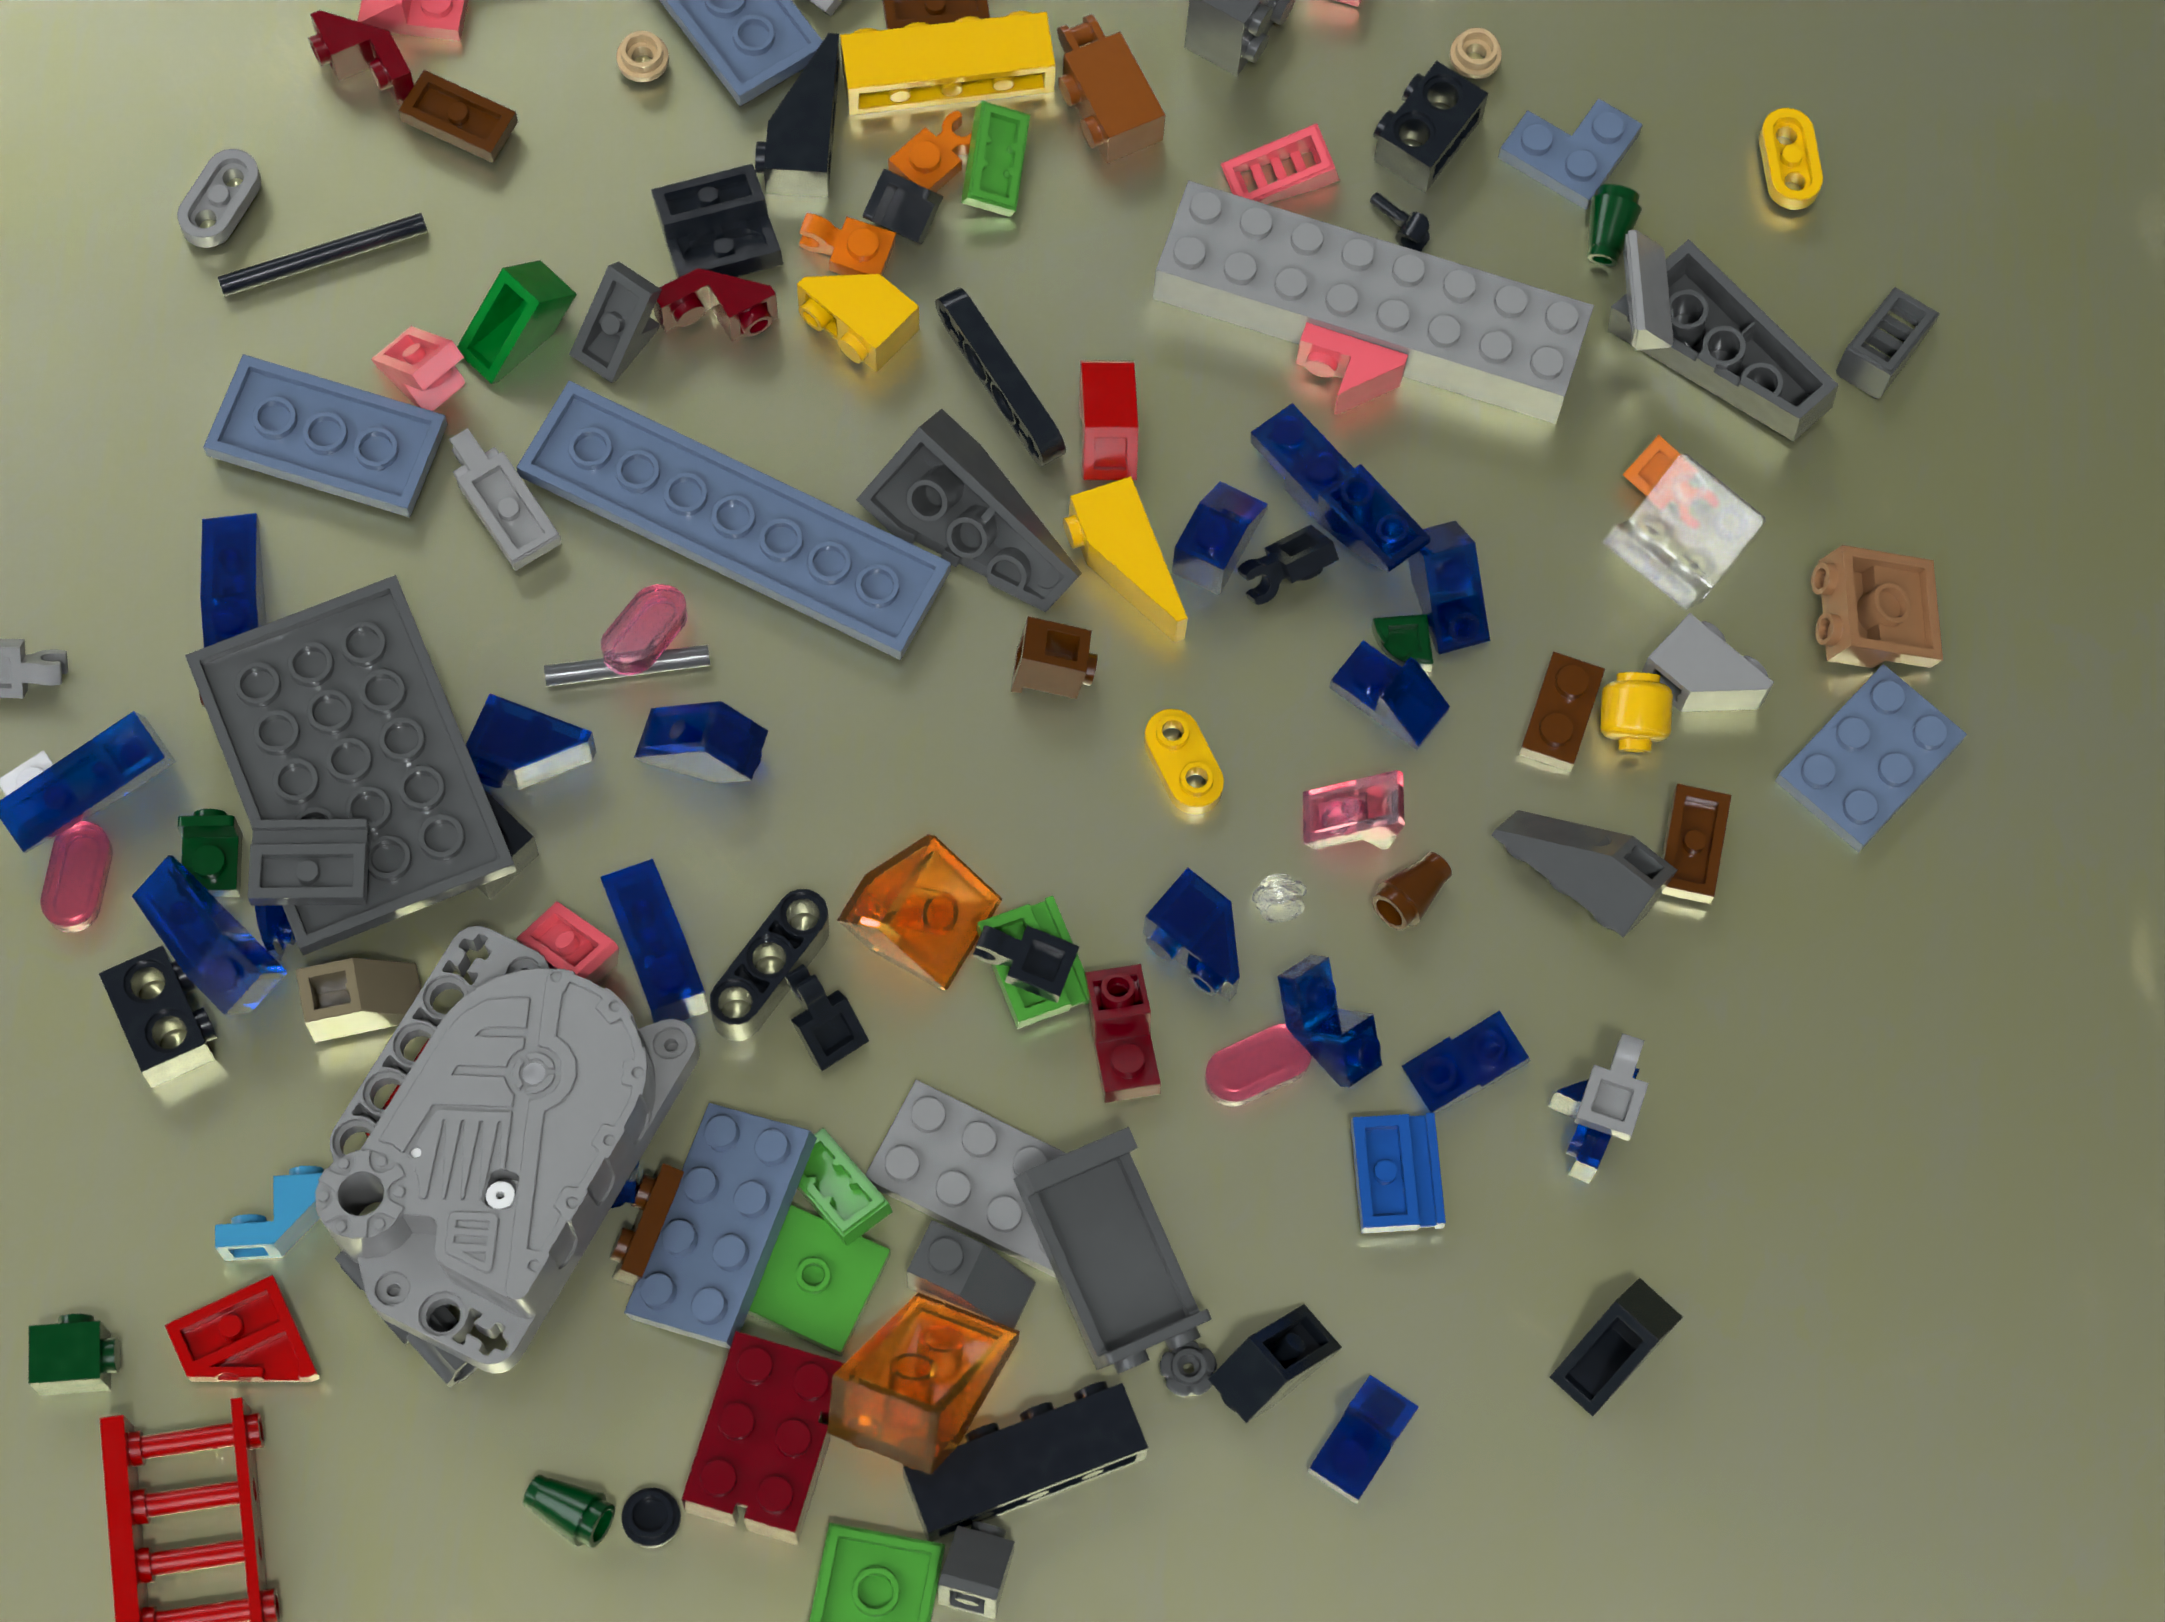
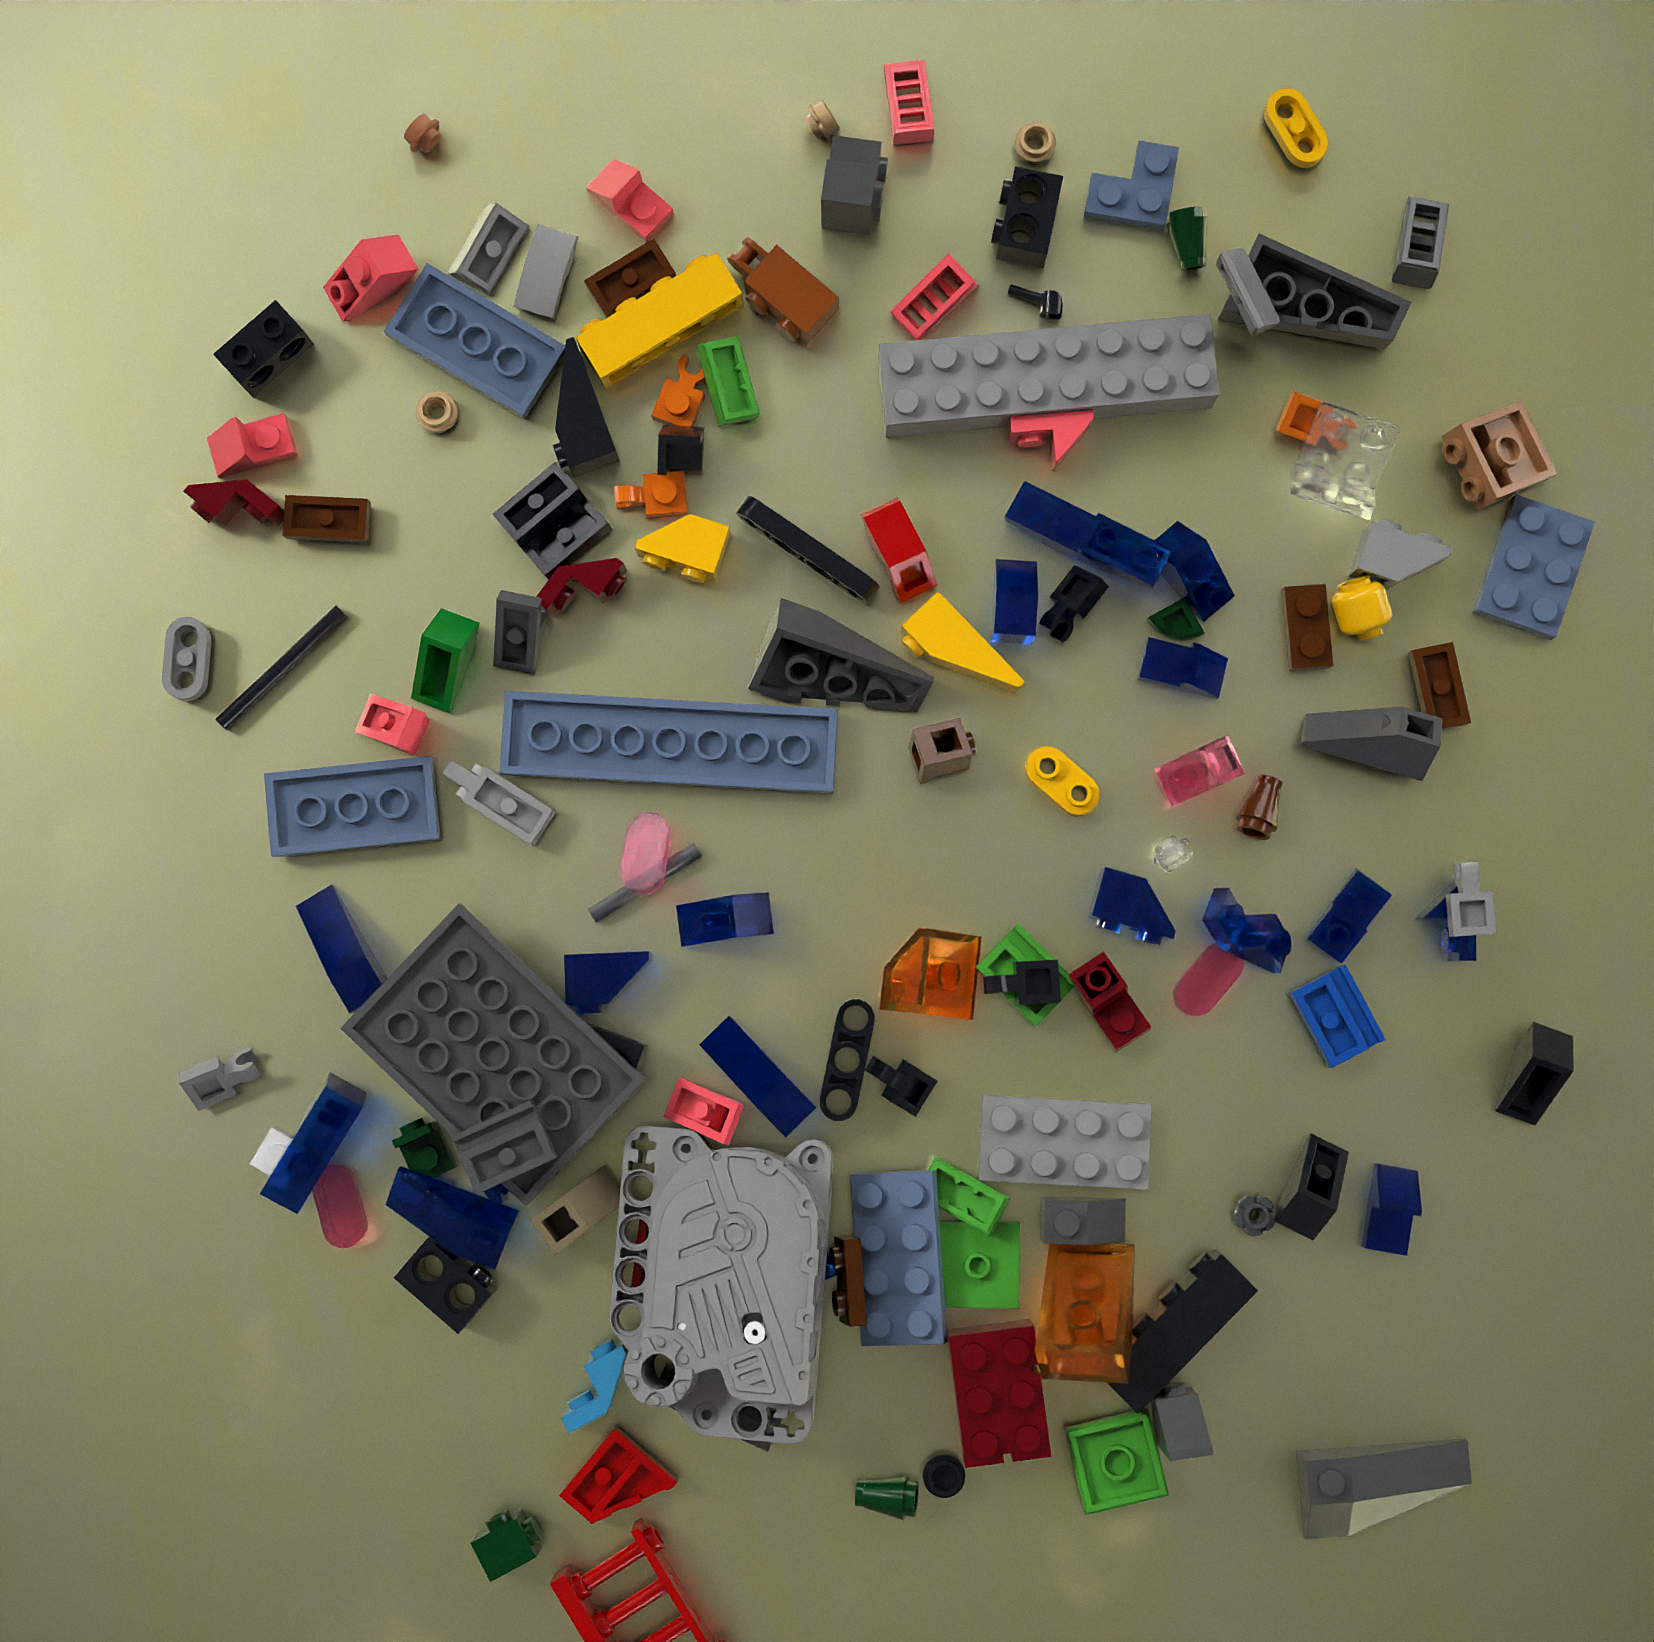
camera: 15 degrees left, 15 degrees up
dark grey panel [1013,1127,1212,1374] -> none

